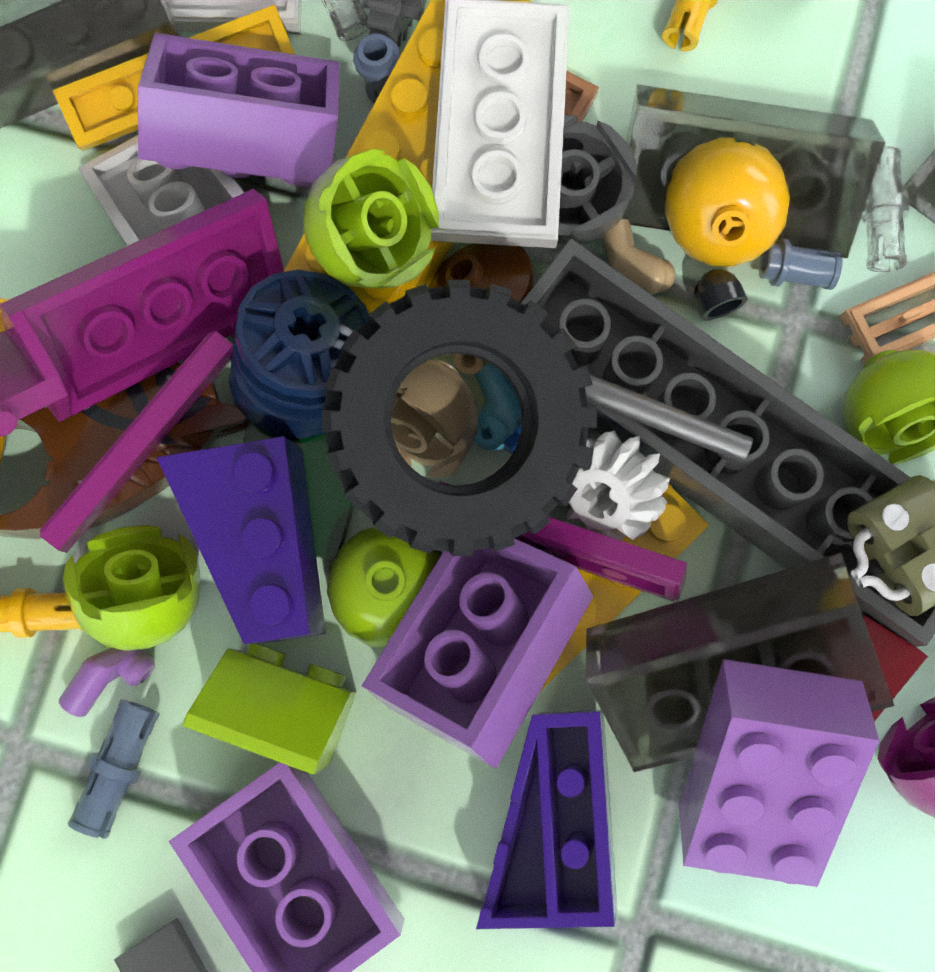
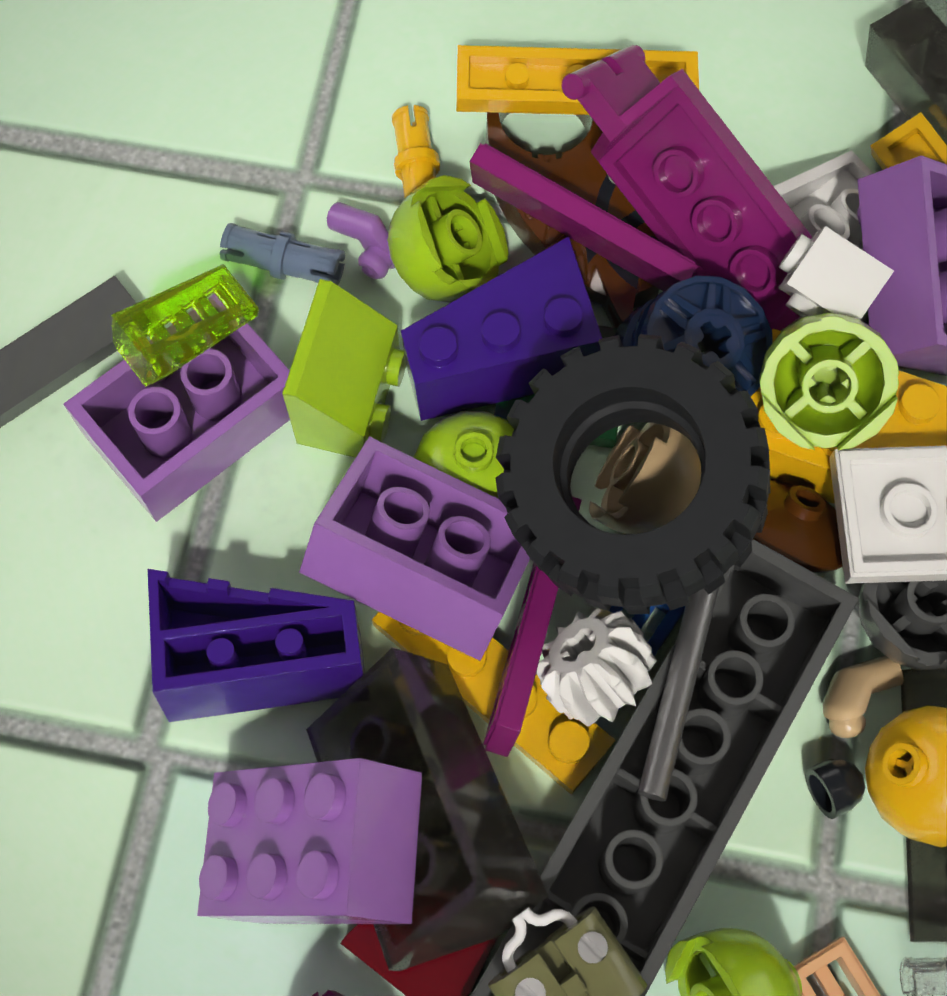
camera: 85 degrees right, 10 degrees down
sand blue pin [759,238,843,290] -> none
none -> clear neon green slope [112,264,259,387]
none -> white brick [779,226,894,320]

